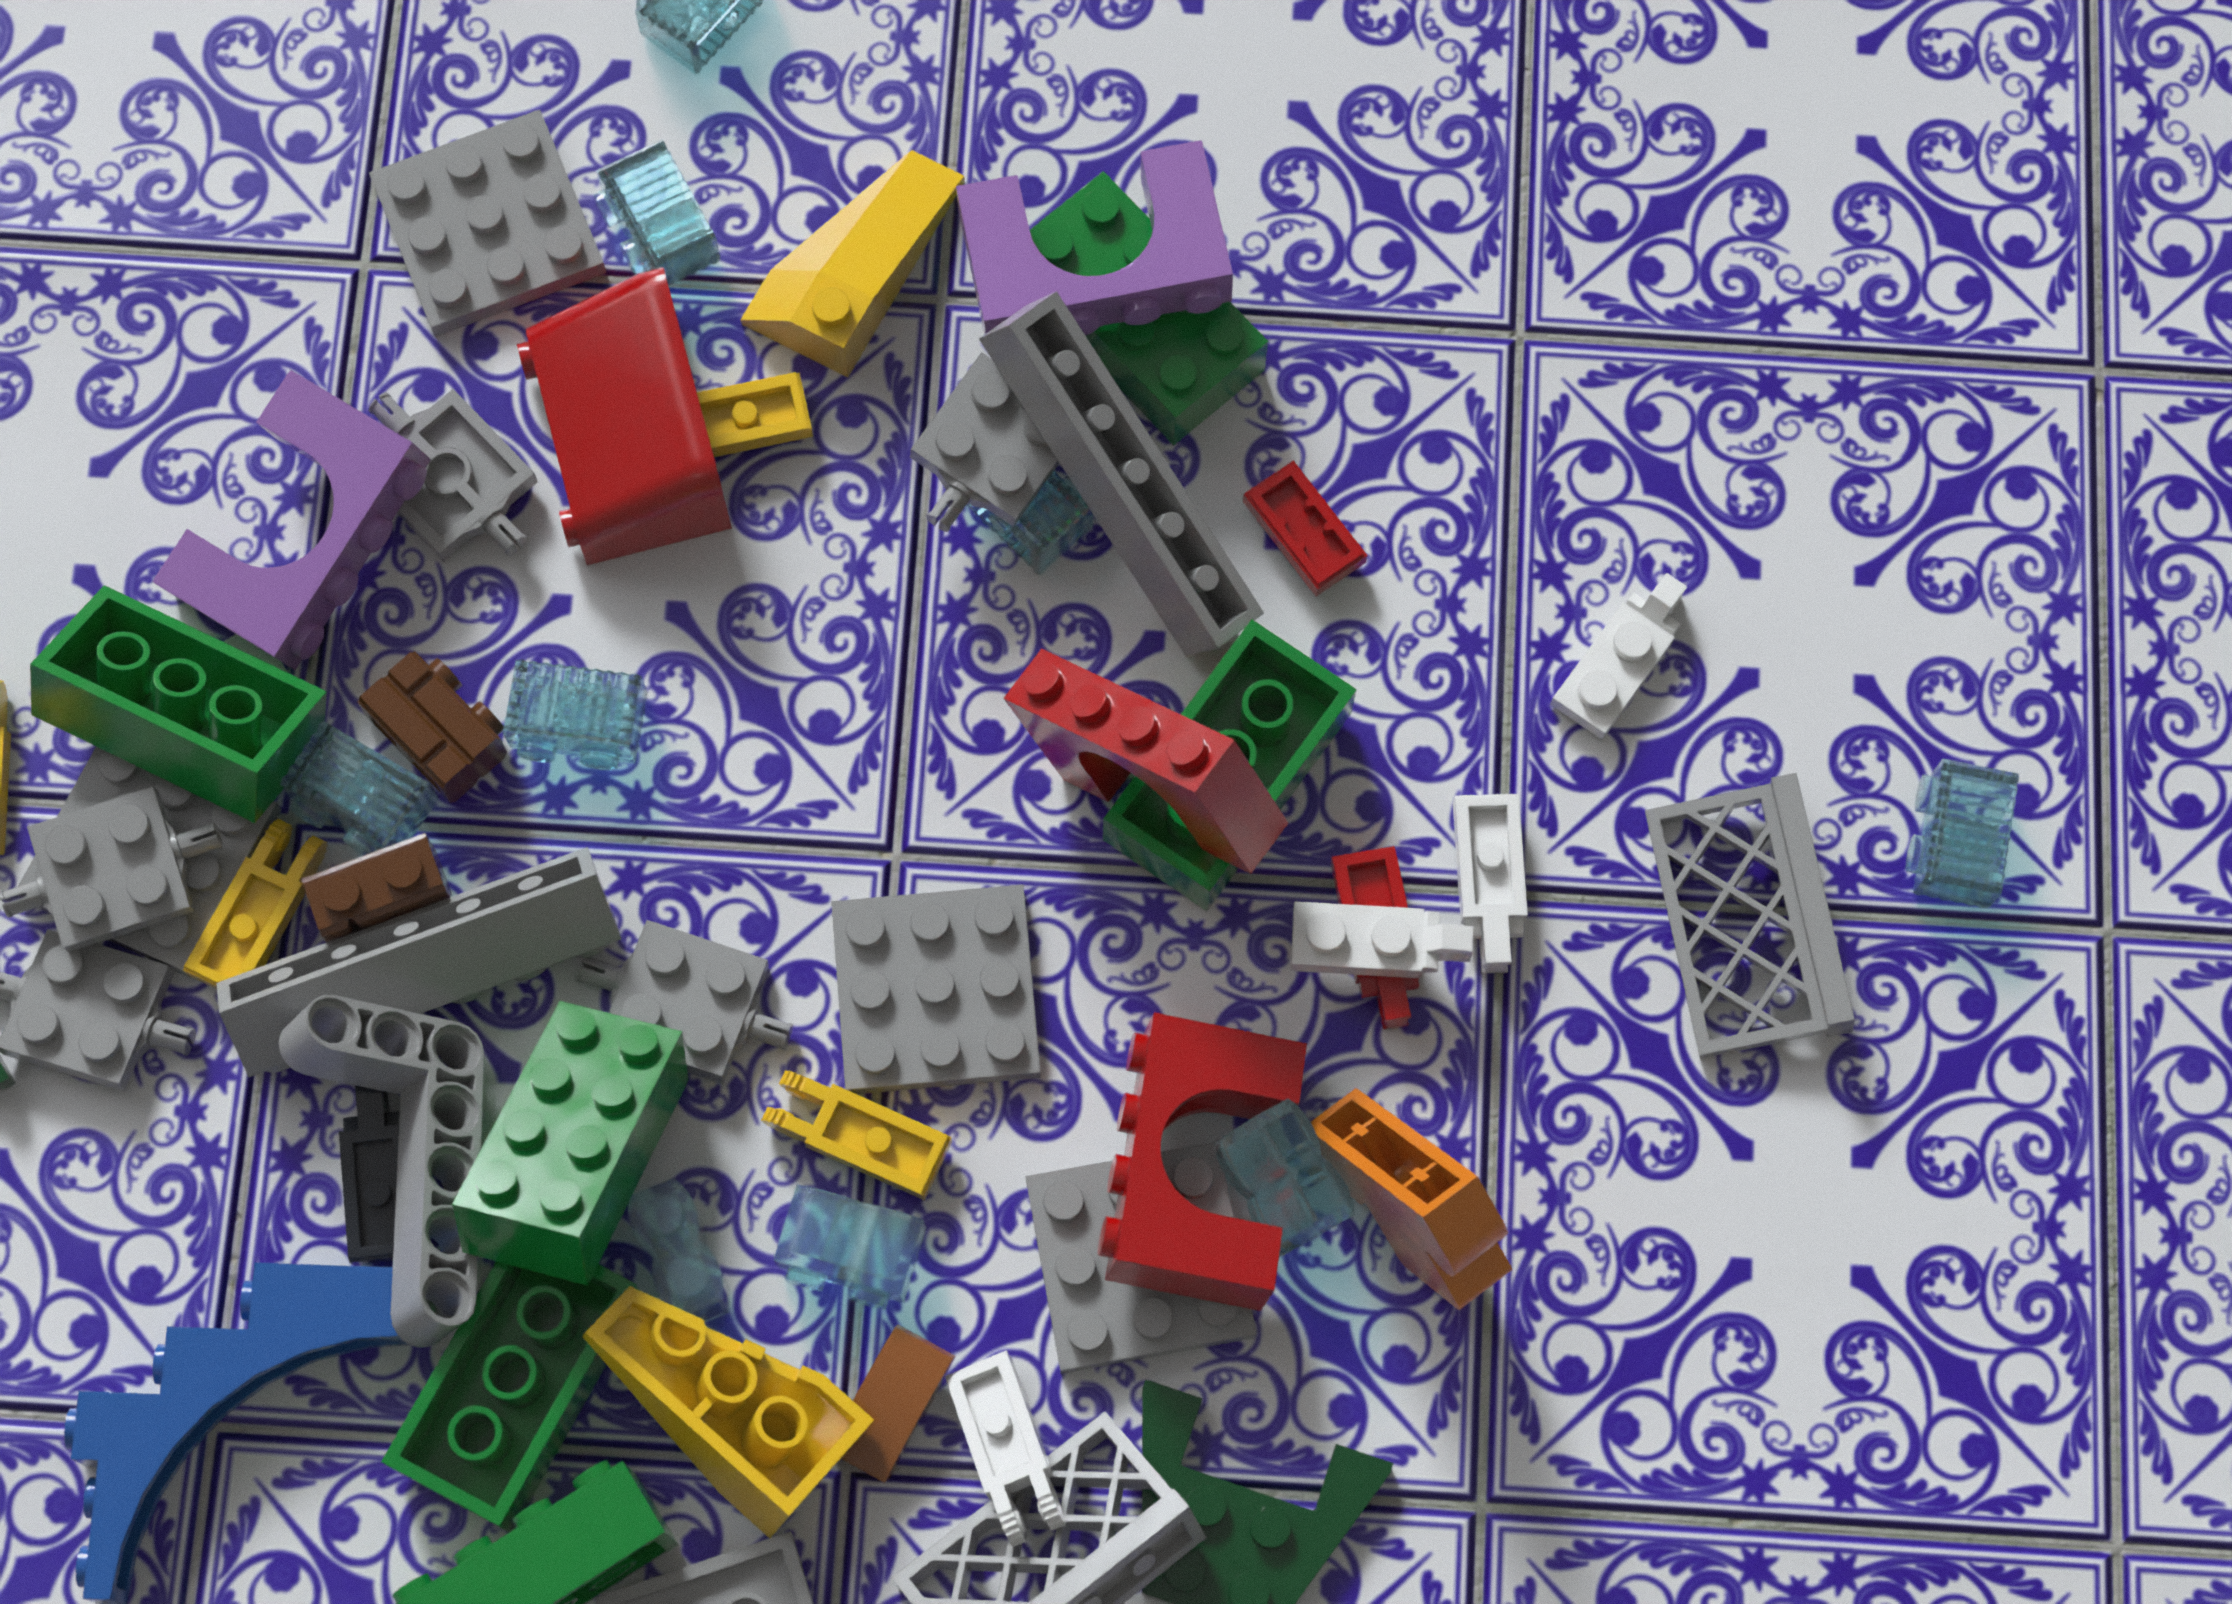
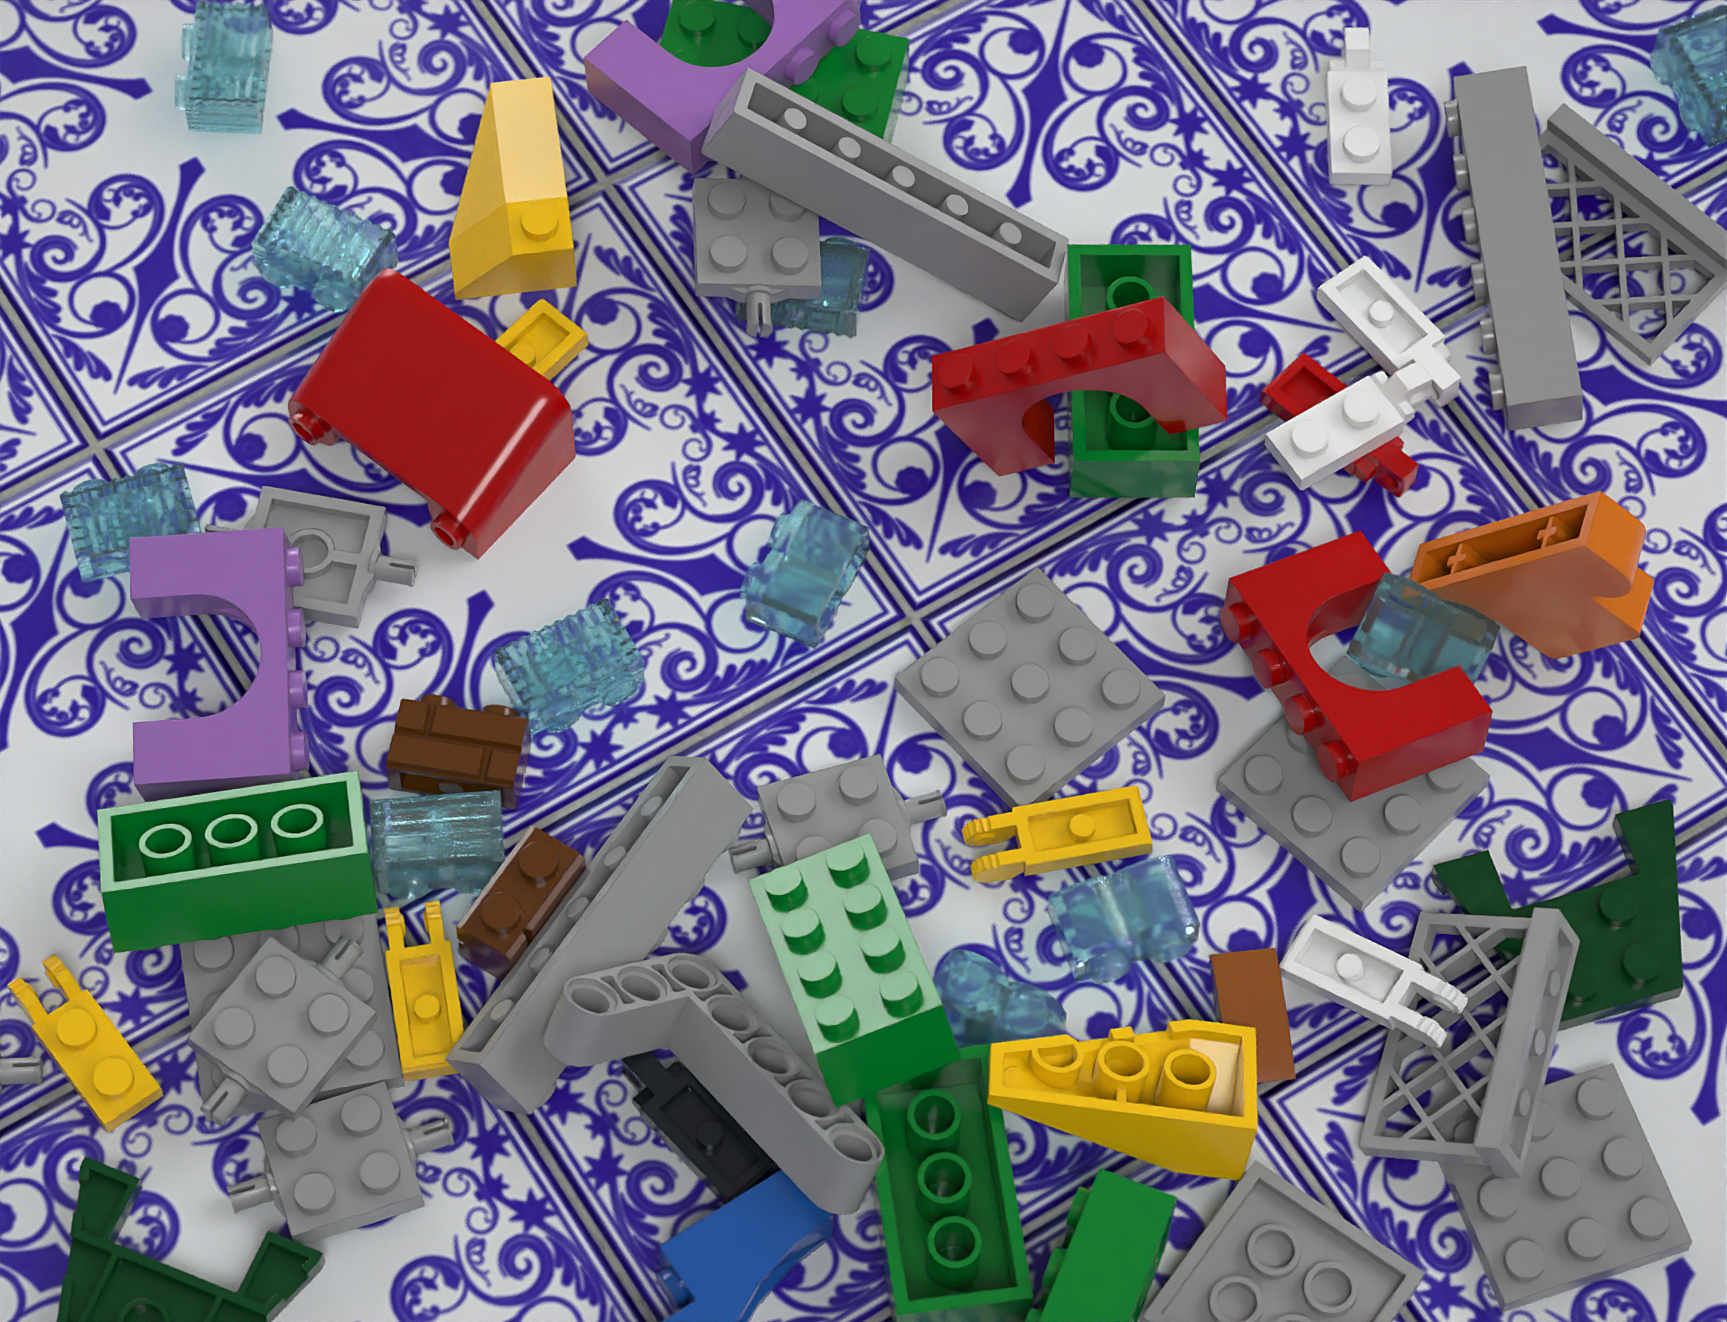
camera: 35 degrees left, 10 degrees down
light grey plate [369,109,607,337] -> none
red plate [1242,460,1368,597] -> none
none -> clear light blue brick [59,462,202,583]
none -> clear light blue brick [740,499,869,649]
none -> light grey brick [1444,66,1583,431]

